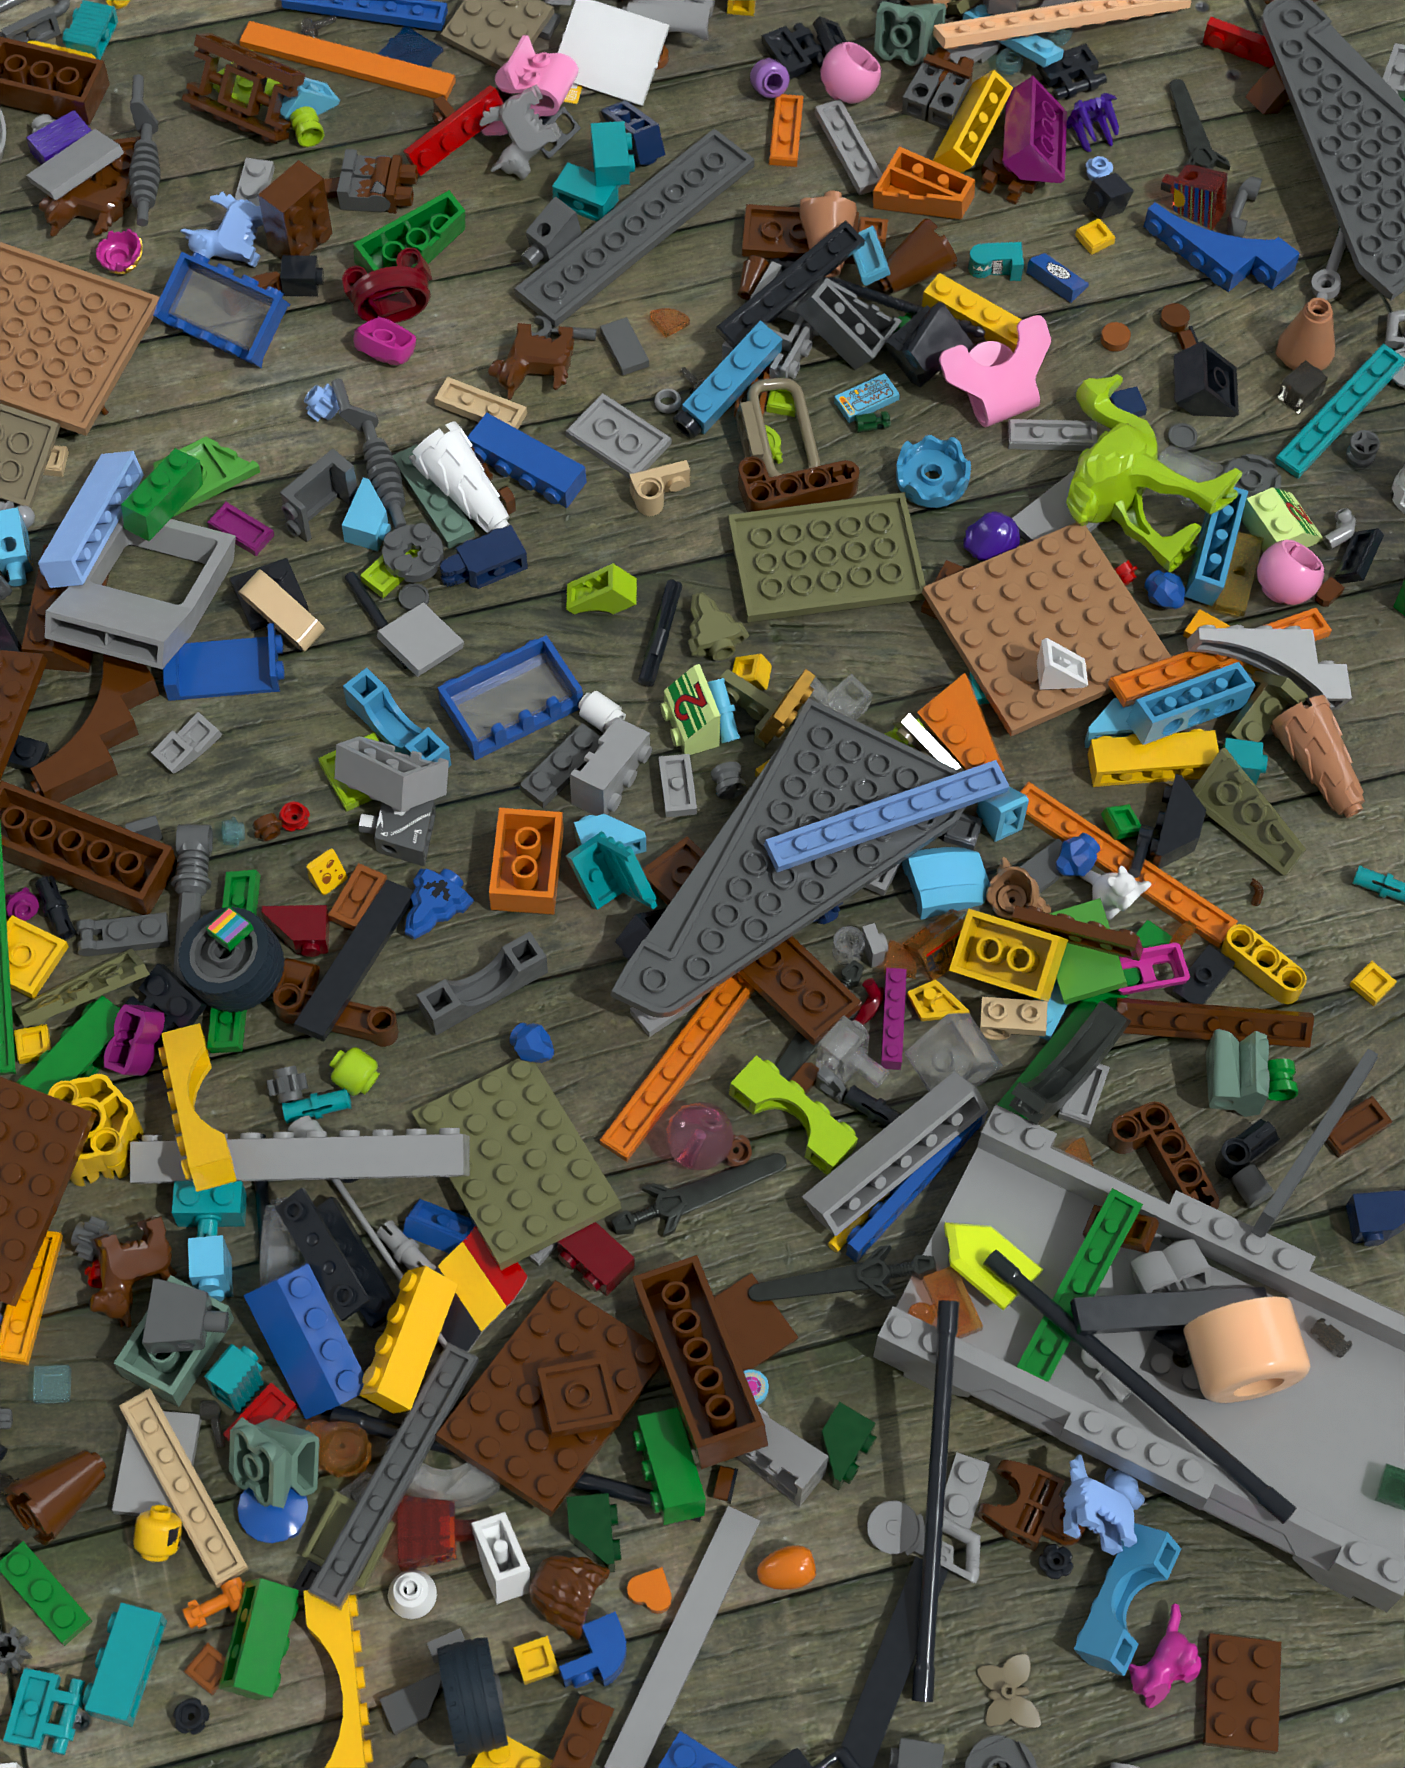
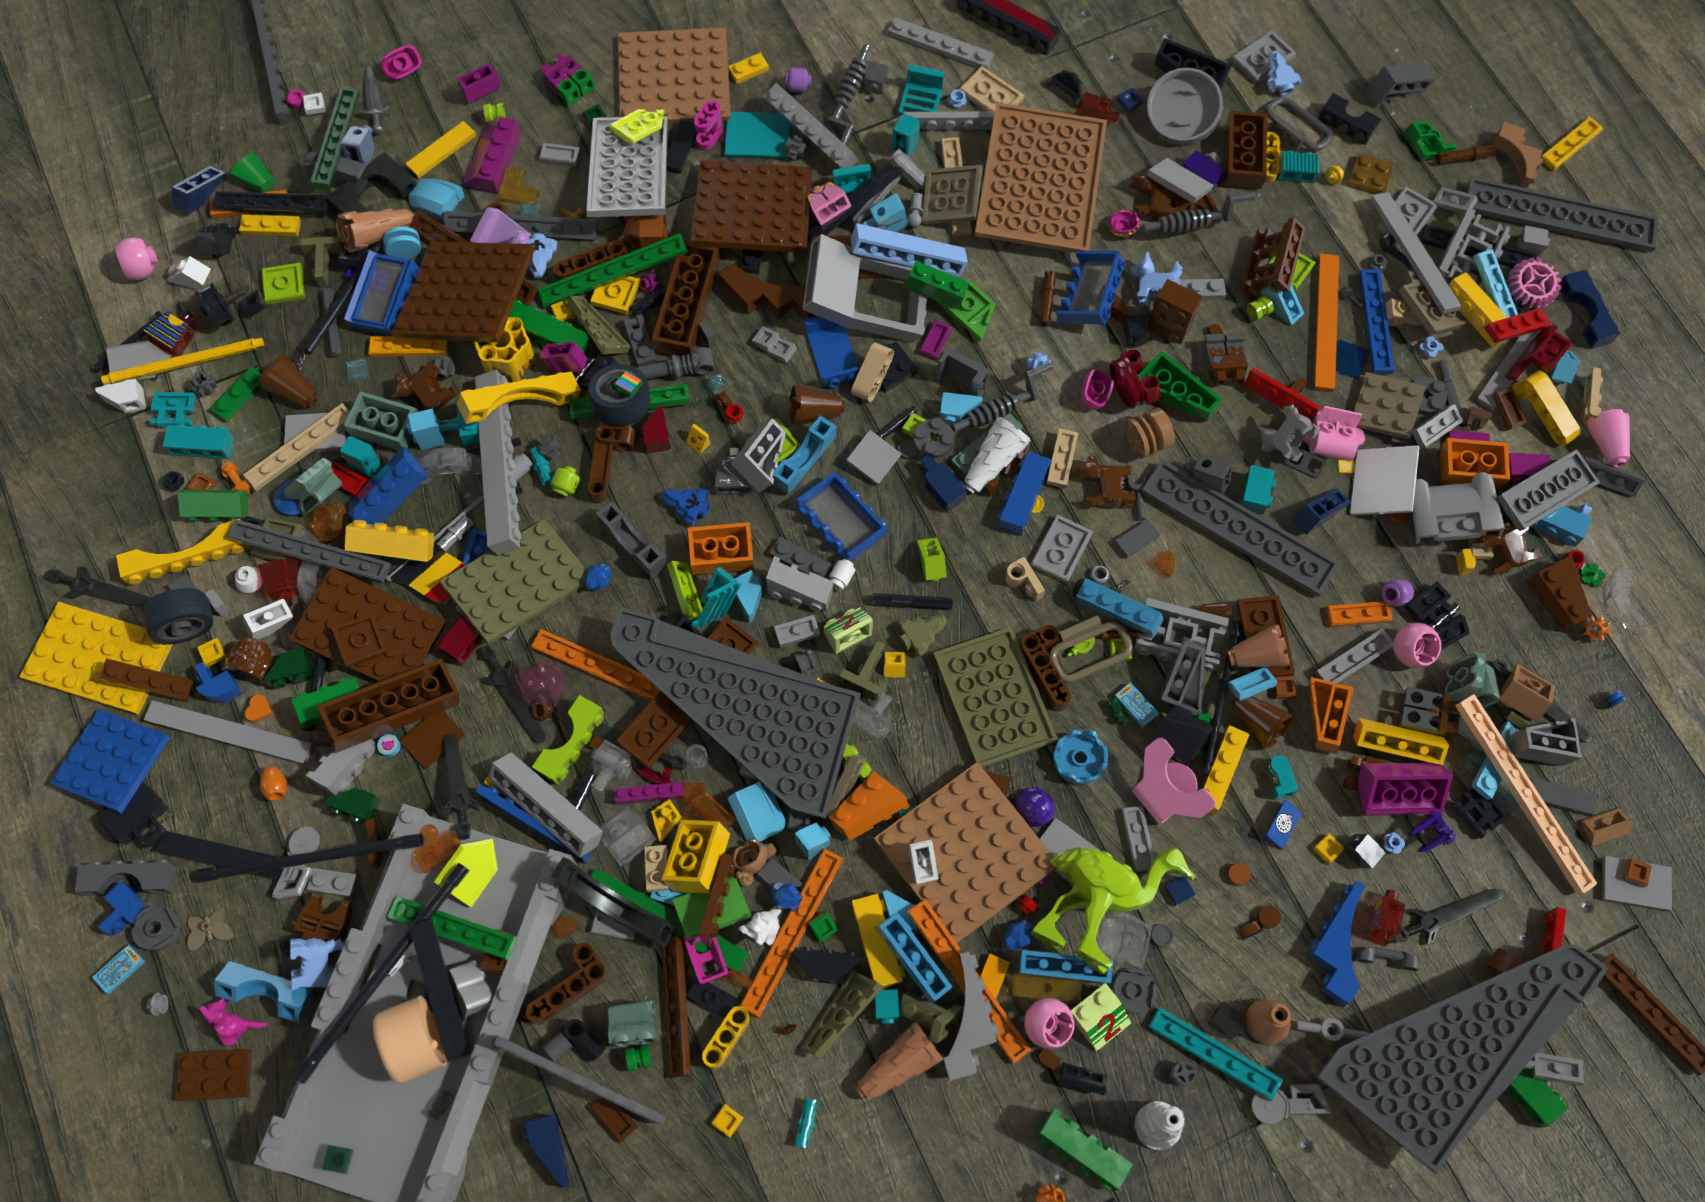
camera: 80 degrees right, 5 degrees up
yellow head [133,1505,182,1562] -> none
dark grey torso [142,1279,229,1354] -> none
black fence [275,1187,397,1328] -> none
black tile [294,880,414,1042] -> none
dark orange plate [328,863,388,931] -> none
teal brick [591,121,635,188] -> none
medium azure pin [707,678,740,743] -> none
black tile [716,220,865,349] -> none
pearl gold plate [757,669,816,744] -> none
medium blue plate [764,760,1010,872] -> none
light grey plate [861,923,888,968] -> none
black bar [1128,824,1155,878] -> none
black slope [1173,341,1239,417] -> none
light grey arm [1323,508,1356,549] -> none
none -> reddish brown slope [365,819,383,870]
none -> lime plate [667,561,702,620]
none -> reddish brown cone [789,385,845,425]
none -> reddish brown pin [1038,271,1057,327]
none -> medium nougat wheel [1124,407,1175,459]

